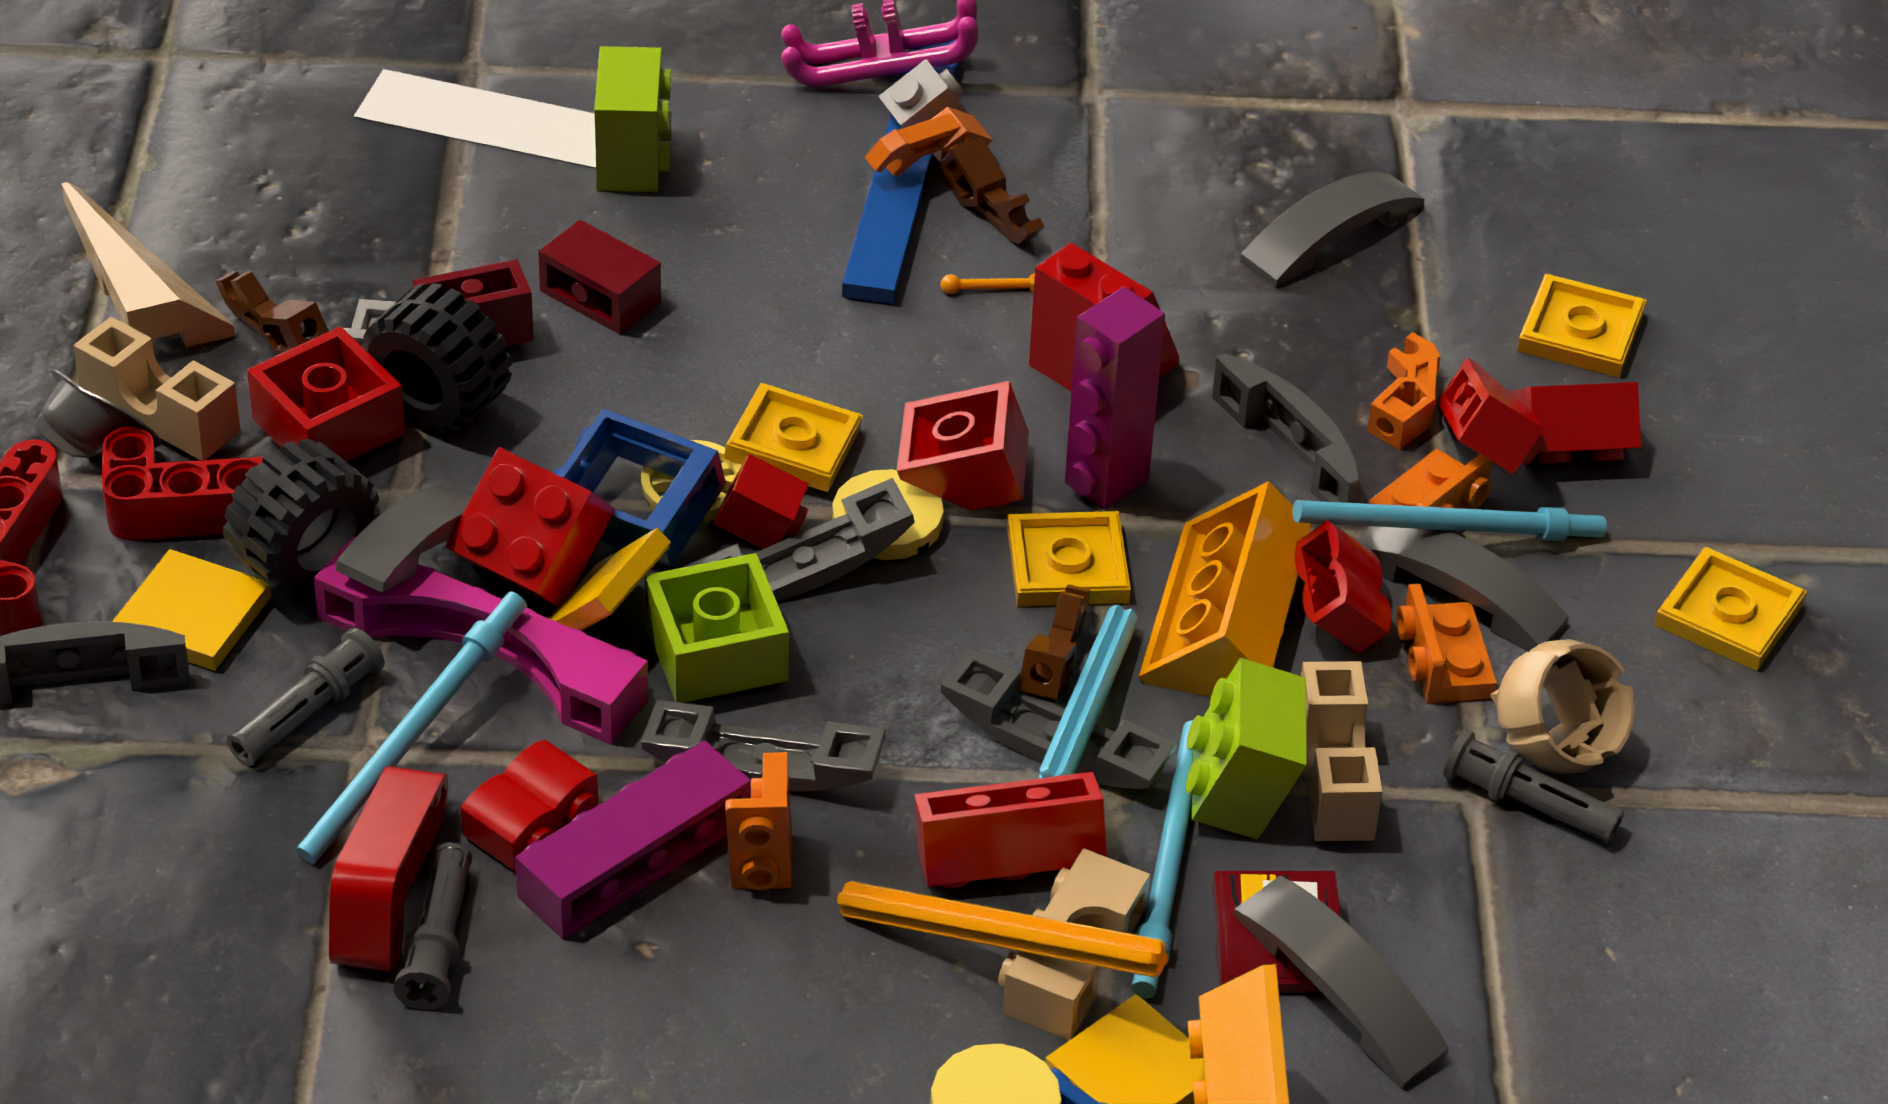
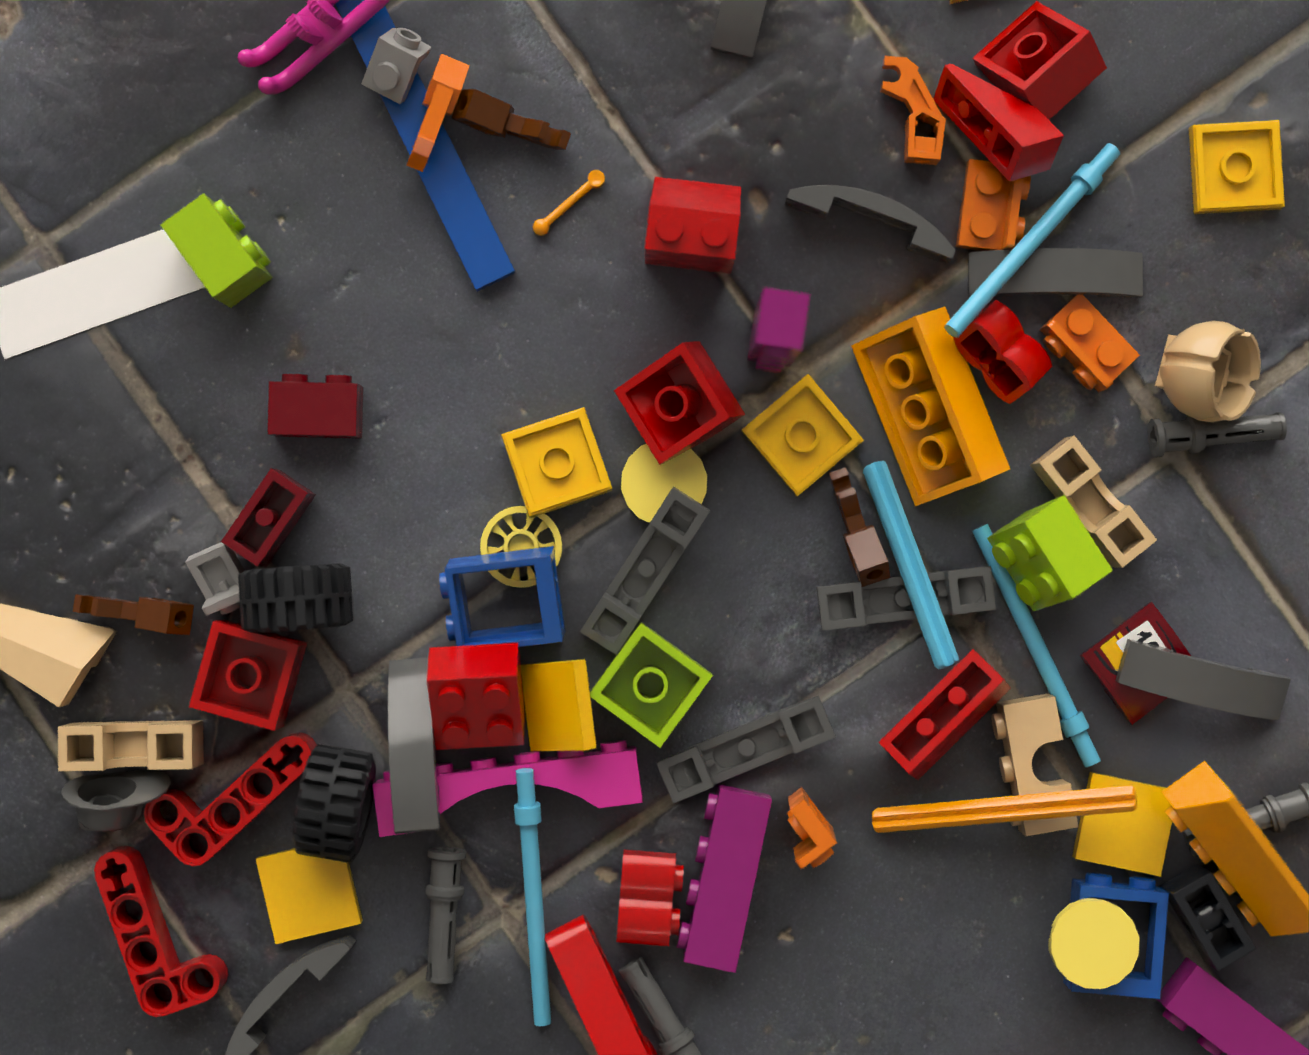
camera: 30 degrees left, 45 degrees up
red brick [713,453,809,549] -> none

